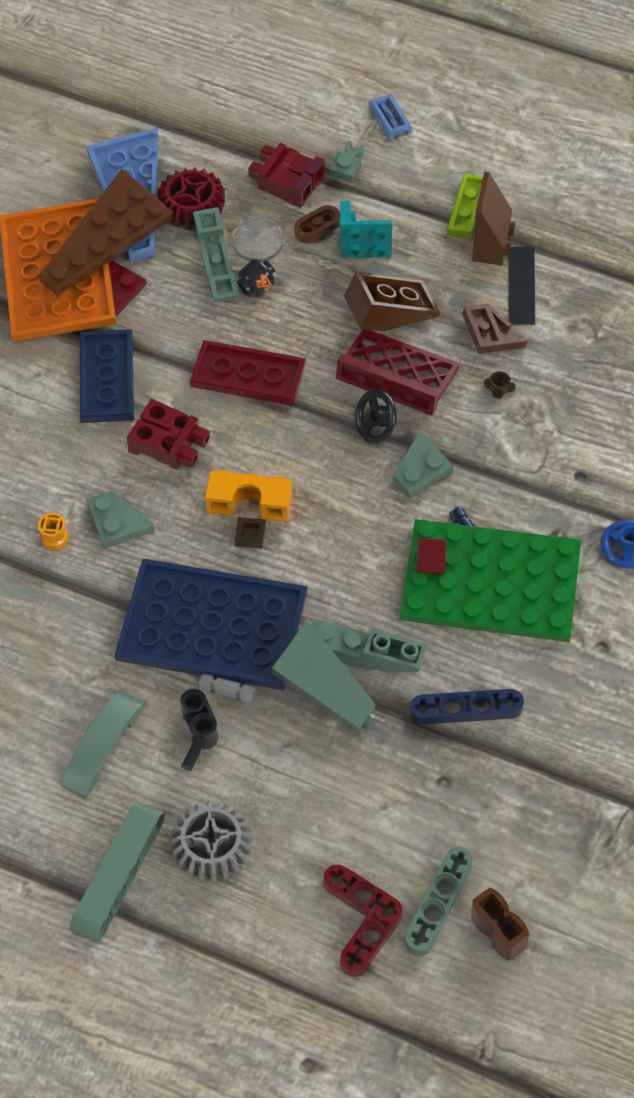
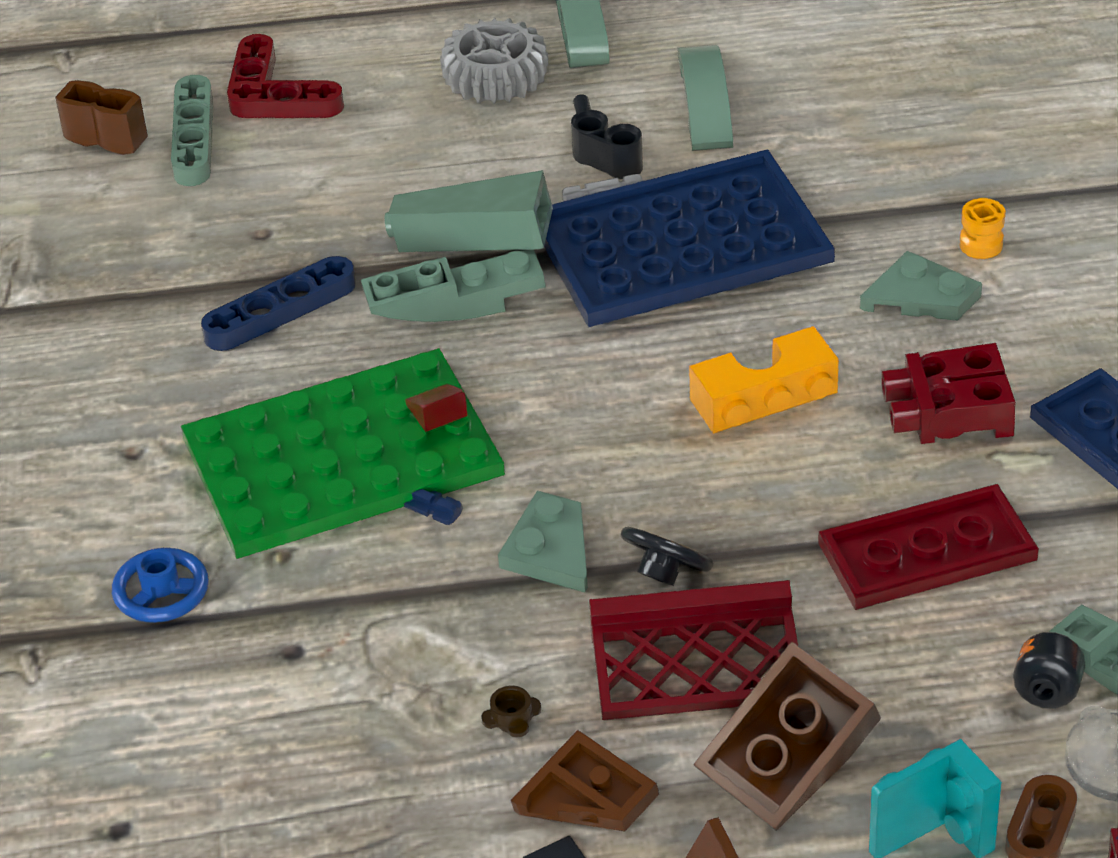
camera: 150 degrees right, 15 degrees down
dark brown plate [235,517,266,549] -> none

